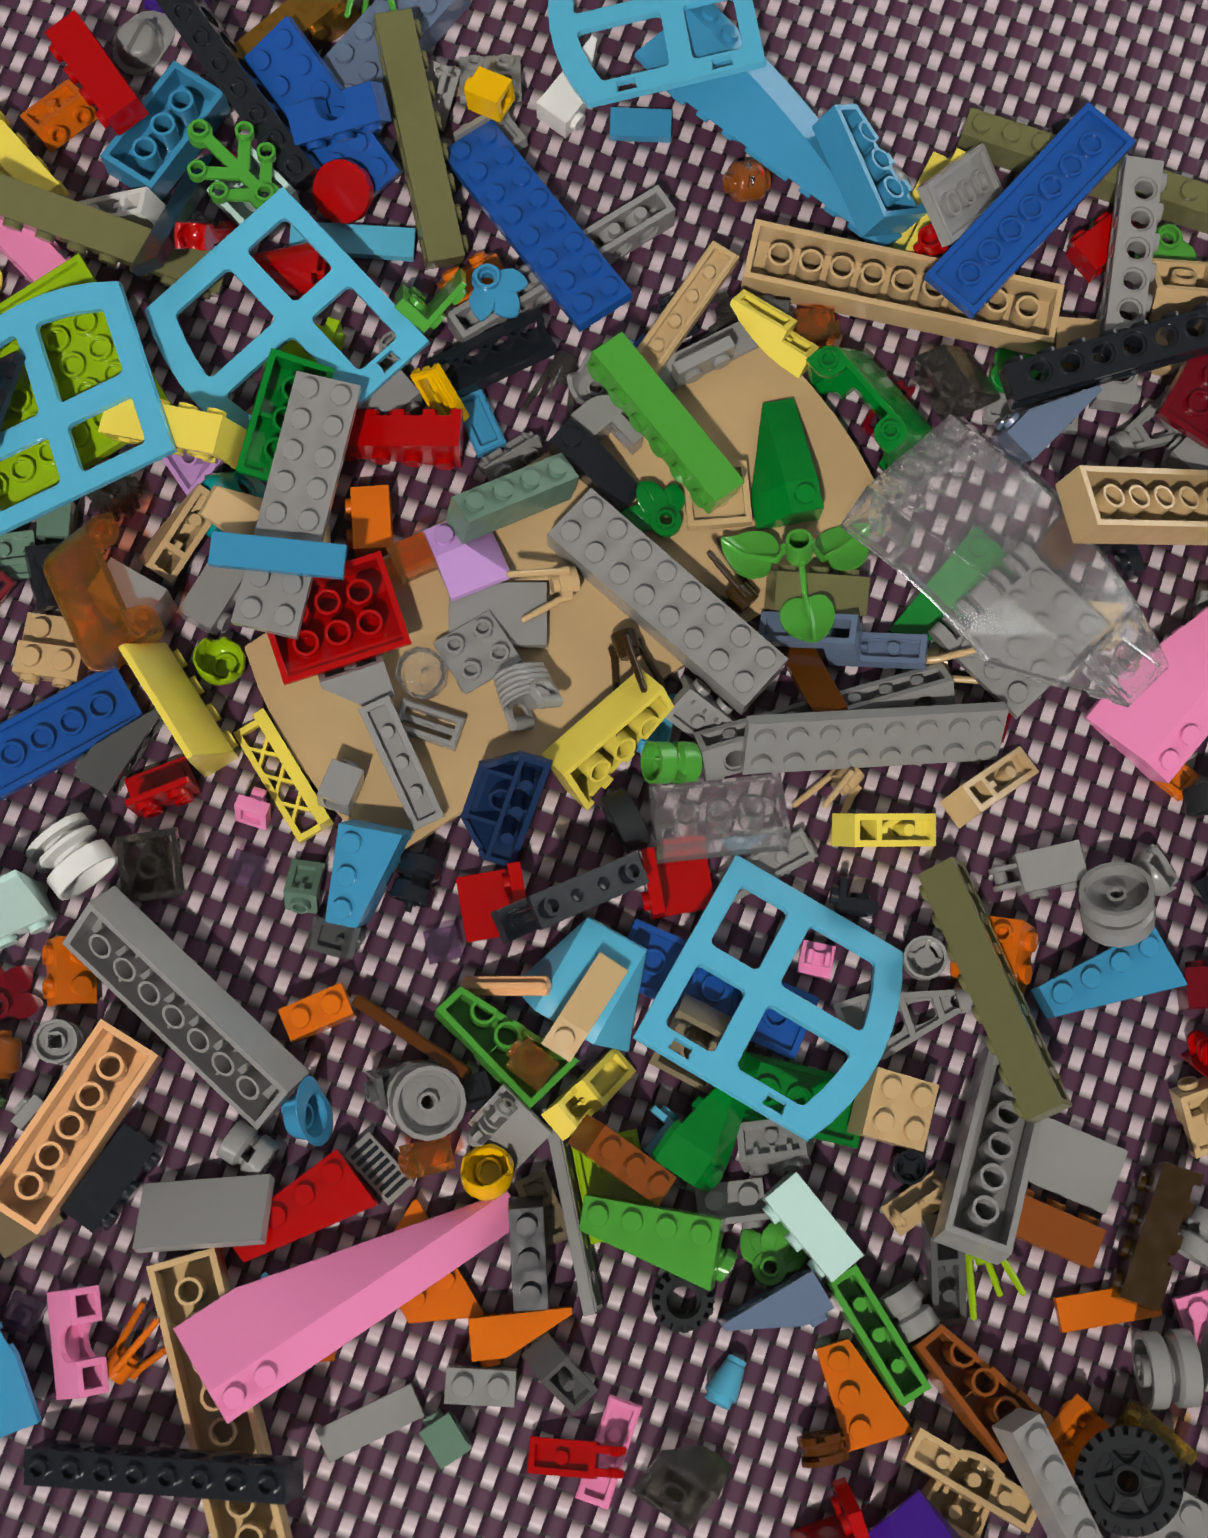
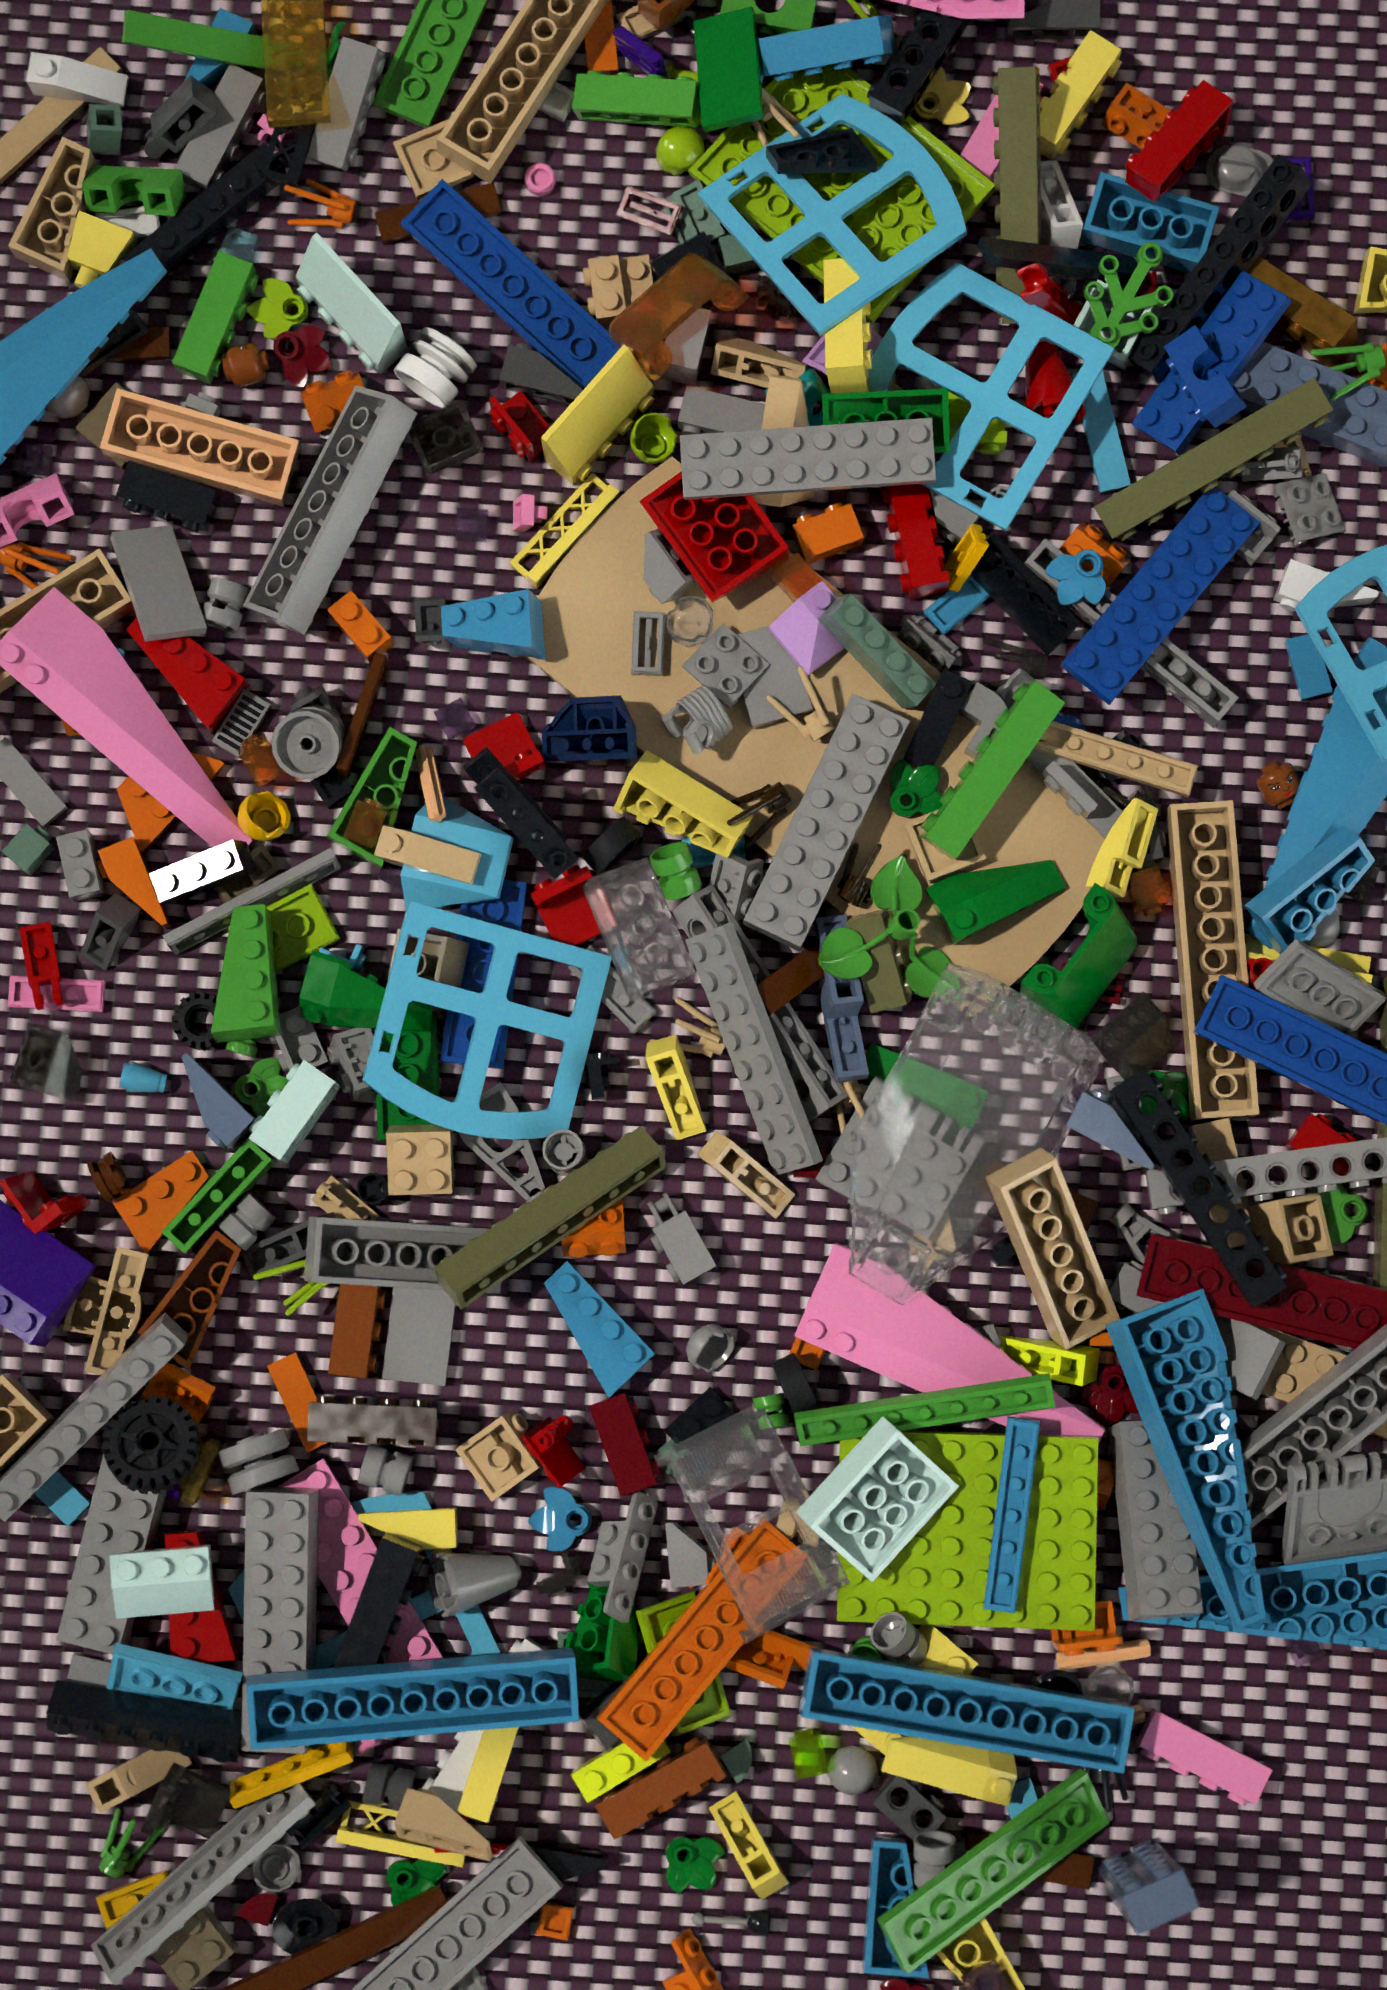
camera: 80 degrees right, 5 degrees up
light grey wheel [33,1019,87,1066] -> none
dark azure tile [208,531,348,580] -> none
dark azure piece [281,1076,333,1146] -> none
sand green bracket [283,859,325,914] -> none
red tile [313,159,374,224] -> none
light grey brick [317,759,365,816] -> none
light grey plate [358,695,445,830] -> none
black wheel [390,847,444,913] -> none
bright green bracket [394,268,467,333] -> none
yellow brick [463,66,515,123] -> none
light grey hinge [467,1083,553,1171] -> none
light yellow slope [541,1048,636,1141] -> none
dark orange brick [567,1114,677,1206] -> none
bright pink tile [796,940,836,980] -> none
light grey wheel [1078,862,1156,948] -> none

